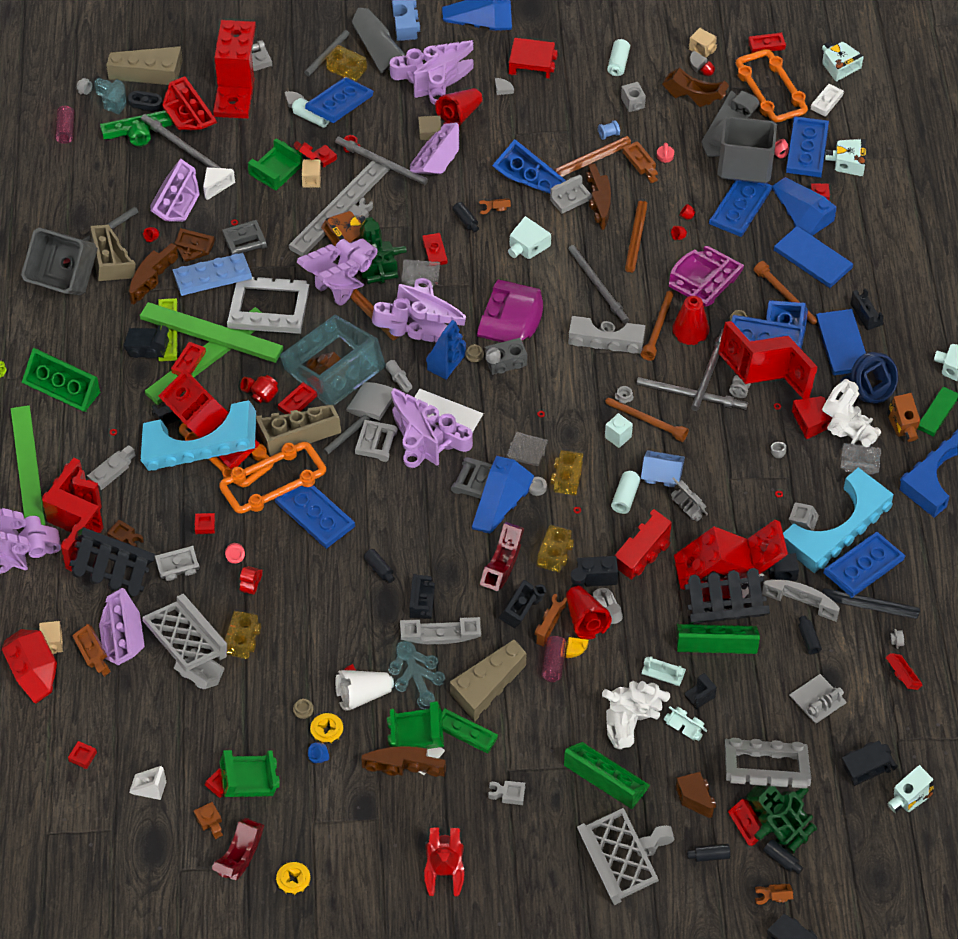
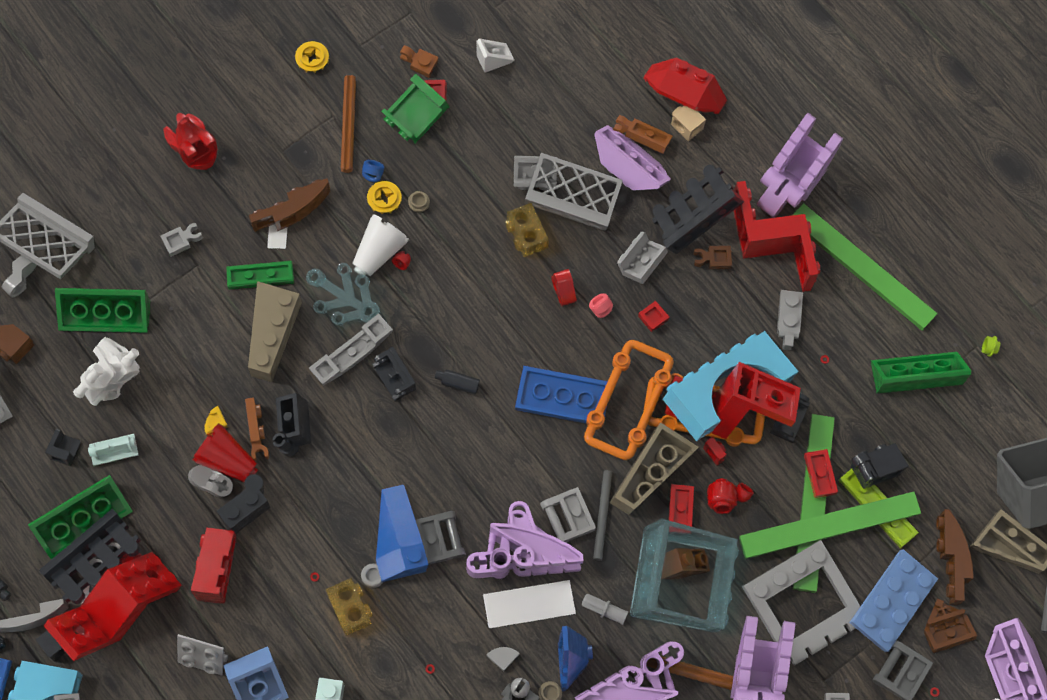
camera: 140 degrees right, 15 degrees up
red plate [68,741,97,769] -> none
red bracket [72,470,102,509] -> none
red hinge [143,227,159,242] -> none
dark red arch [212,818,265,880] -> none
light grey slope [346,382,394,421] -> none
green panel [387,701,444,749] -> none
dark red arch [480,522,524,591] -> none
clear piece [507,432,548,466] -> none
clear yellow brick [537,525,574,573] -> none
clear pink brick [542,636,567,682] -> none
light aqua brick [611,471,640,514] -> none
light aqua hinge [664,707,707,741] -> none
none -> dark orange axle [341,75,356,173]
none -> light grey tile [486,647,520,672]

